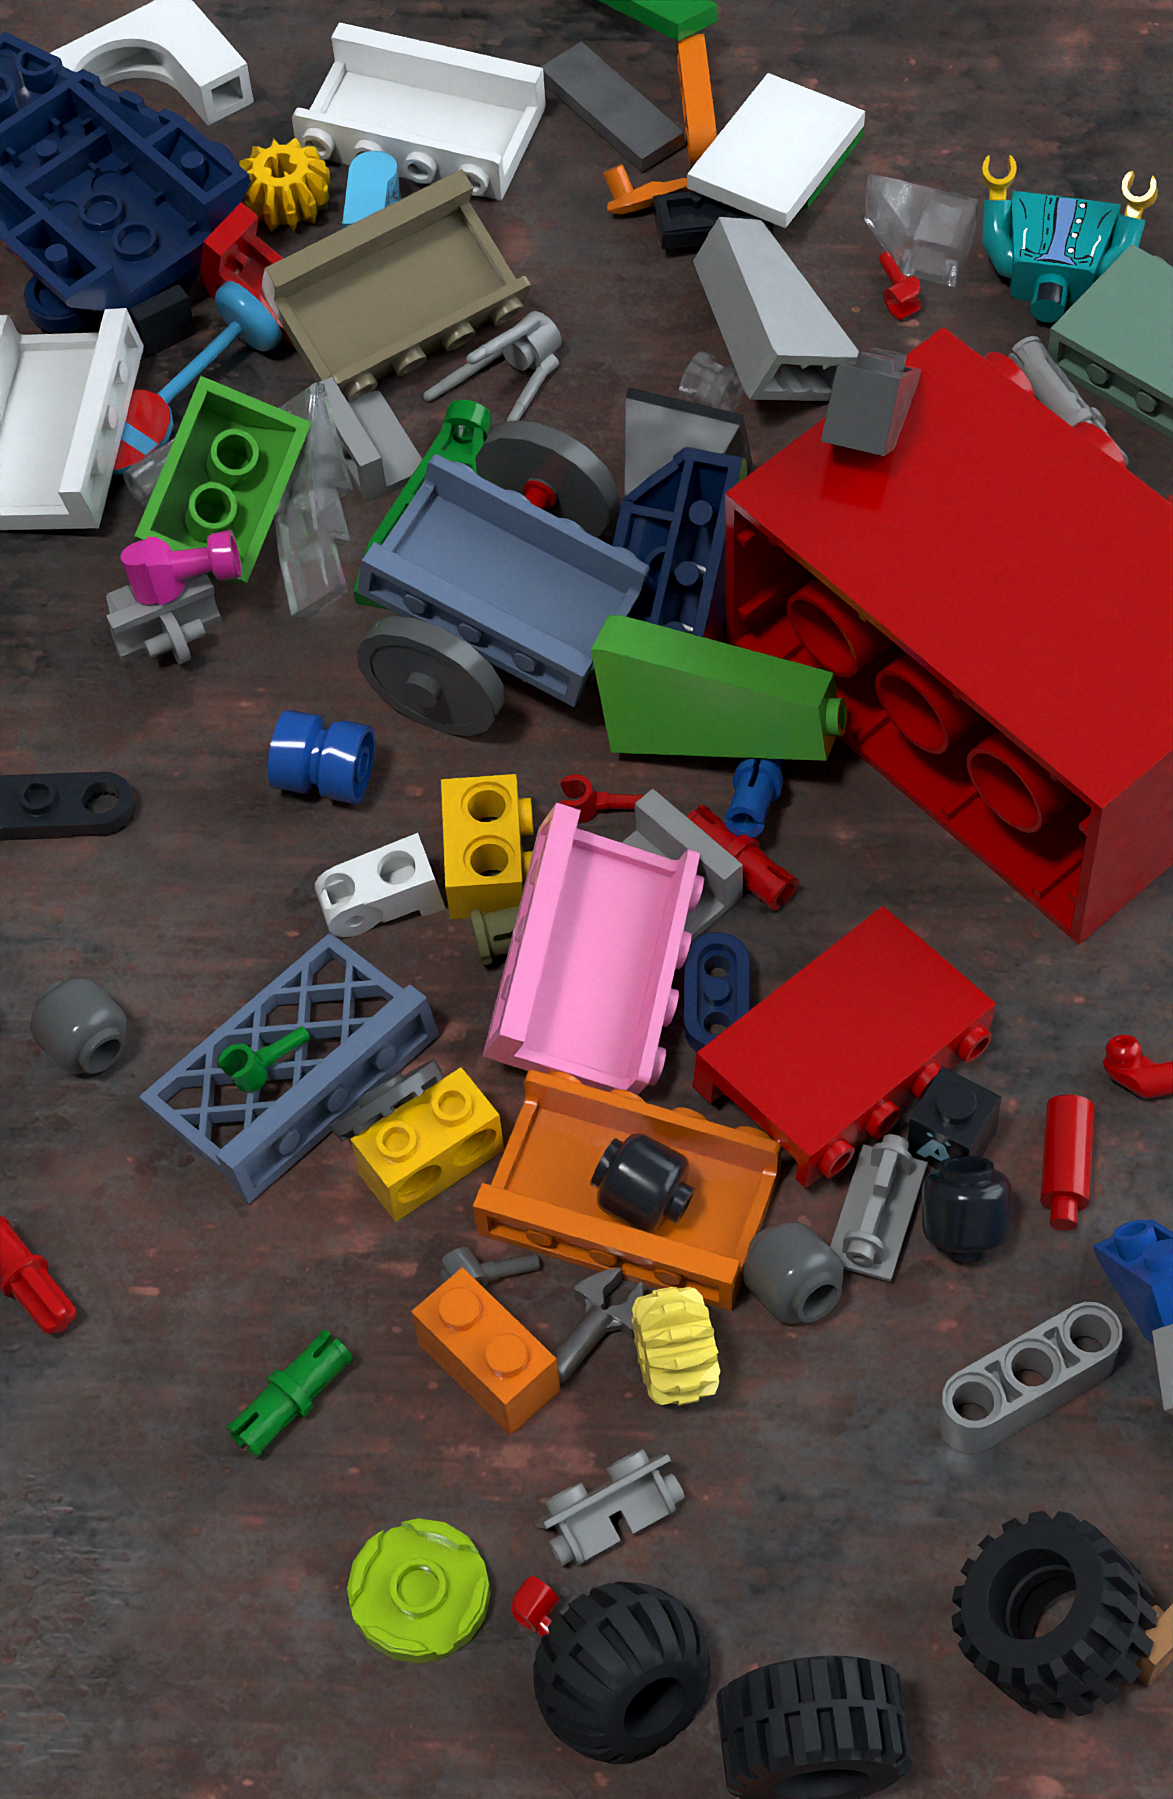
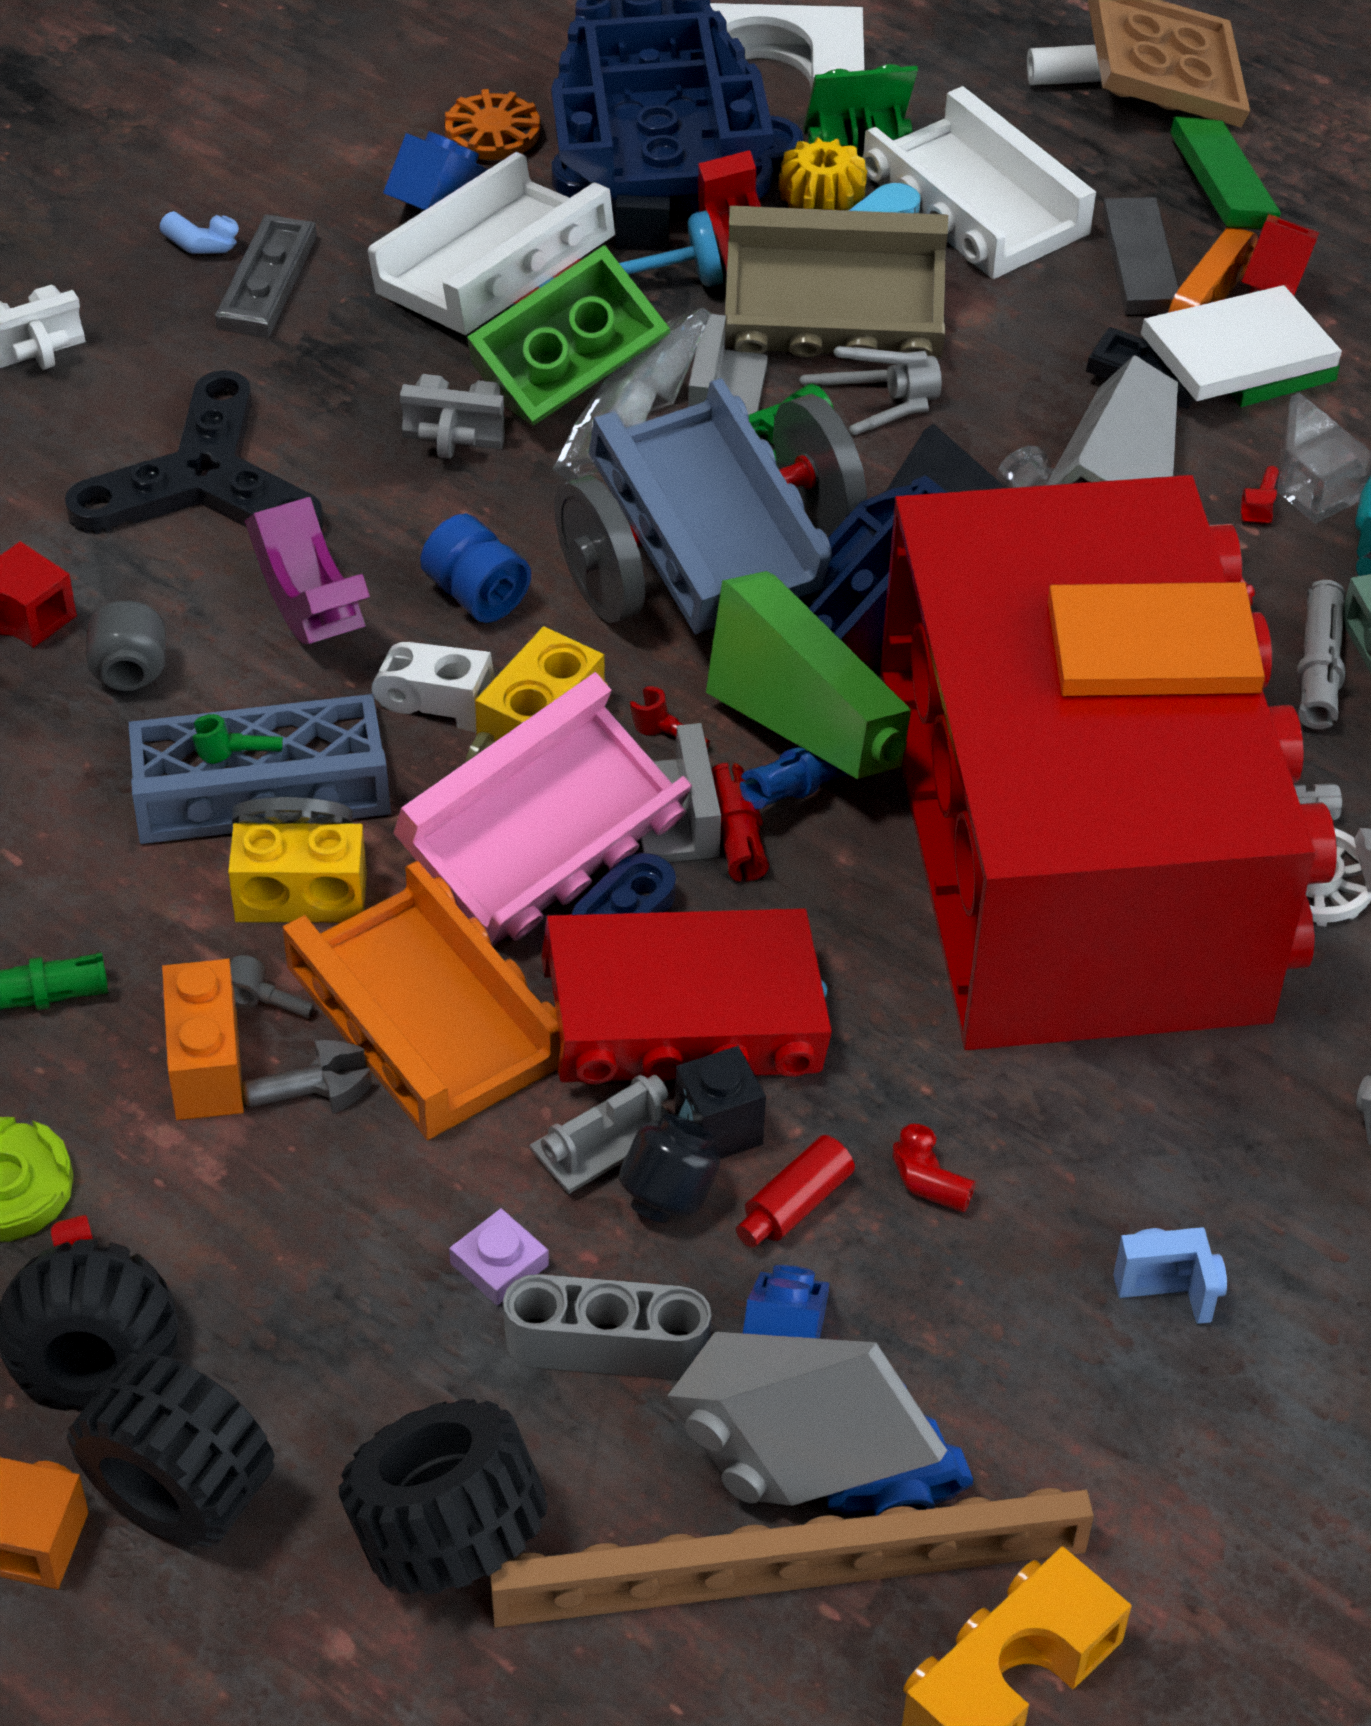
camera: 30 degrees right, 10 degrees down
dark pink leg [120,529,242,606] -> none
light grey hinge [534,1449,685,1566] -> none
black head [590,1133,696,1233] -> none
orange bar [602,164,692,215] -> none
light yellow gear [631,1287,720,1406] -> none
dark grey head [743,1221,844,1324] -> none
dark grey slope [821,348,921,456] -> none
none -> magenta arch [245,497,370,644]
none -> lavender plate [449,1208,549,1306]
none -> green hinge [803,64,918,149]
none -> orange tile [1048,582,1265,696]
none -> red brick [1241,214,1319,296]

